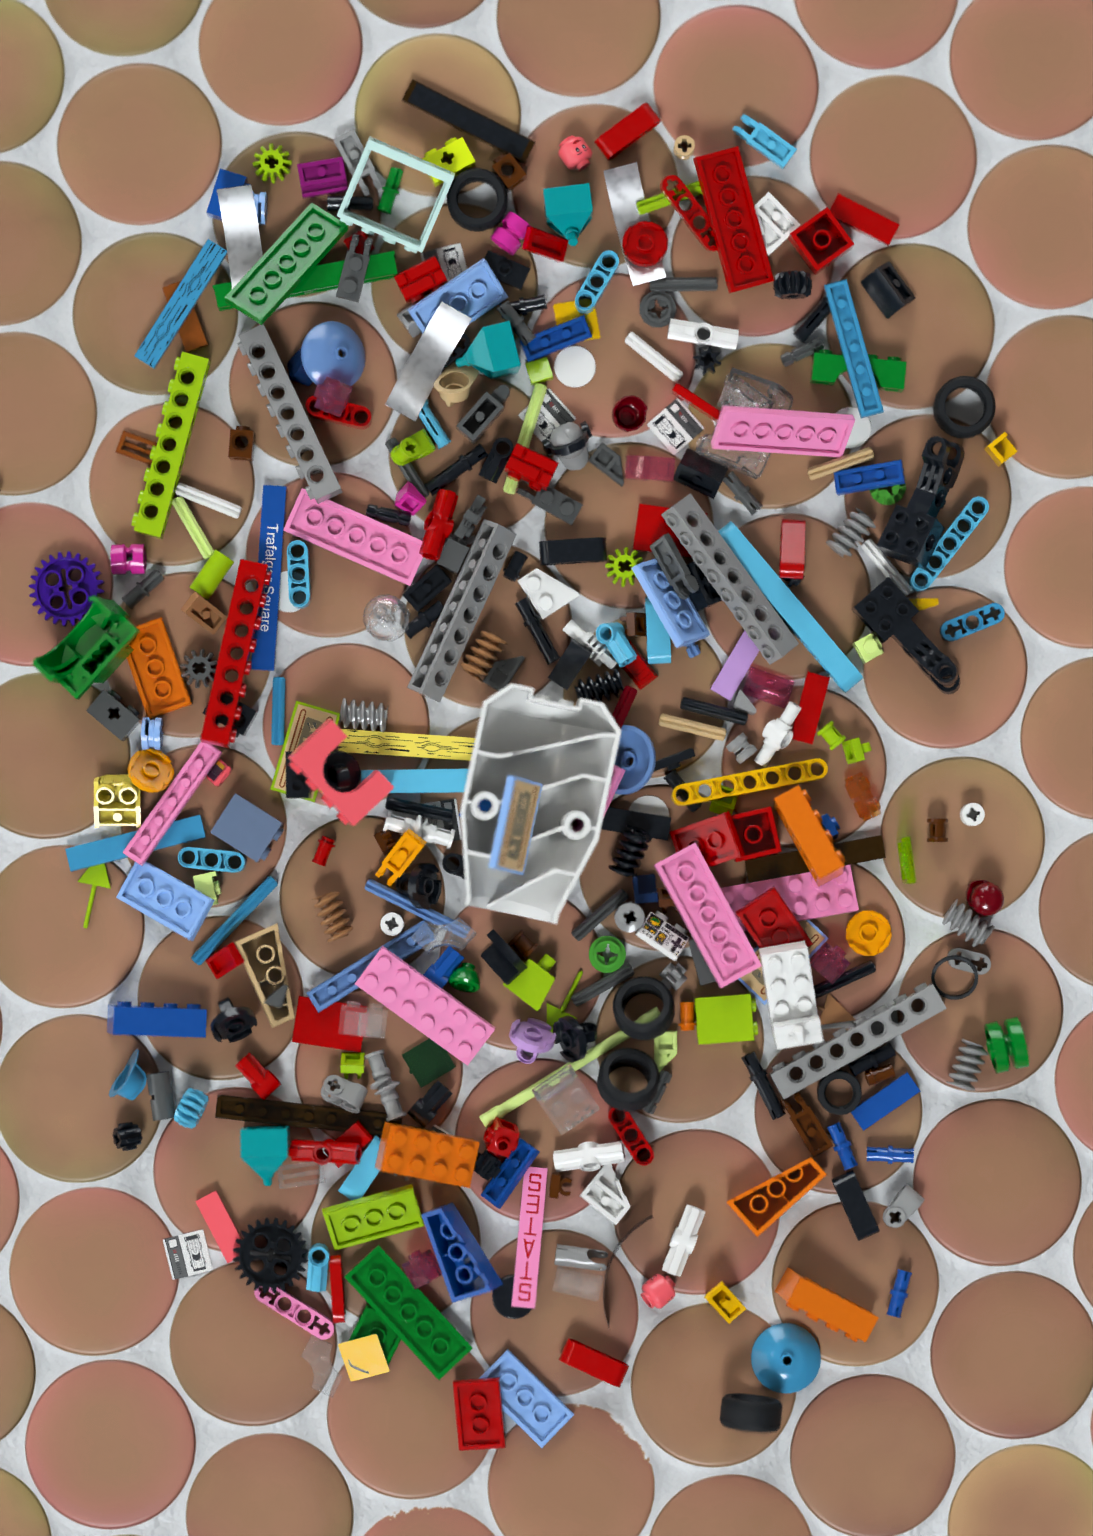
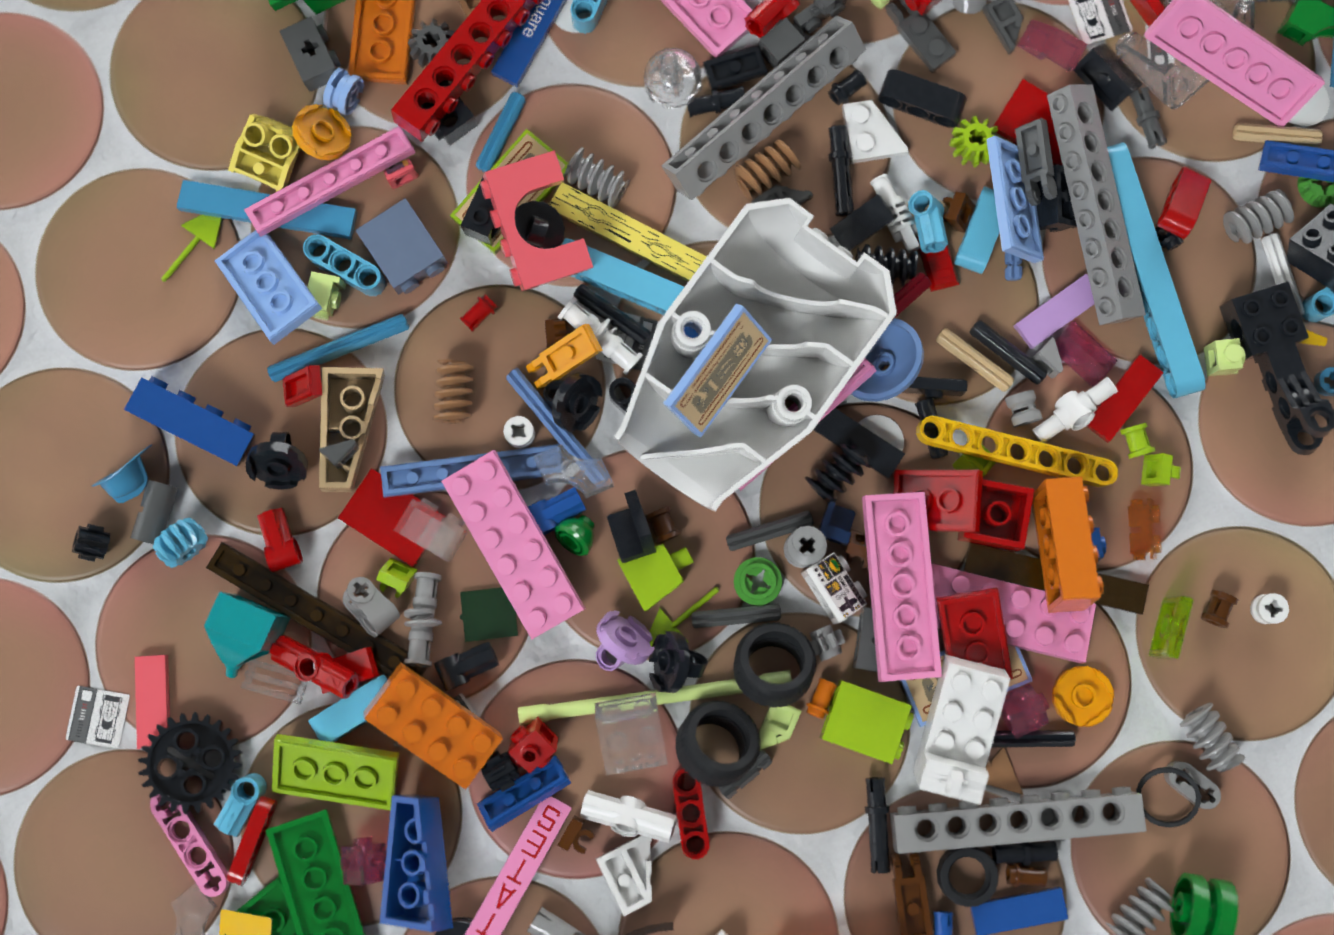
camera: 30 degrees right, 5 degrees down
dark red helmet [966,879,1004,916] -> none

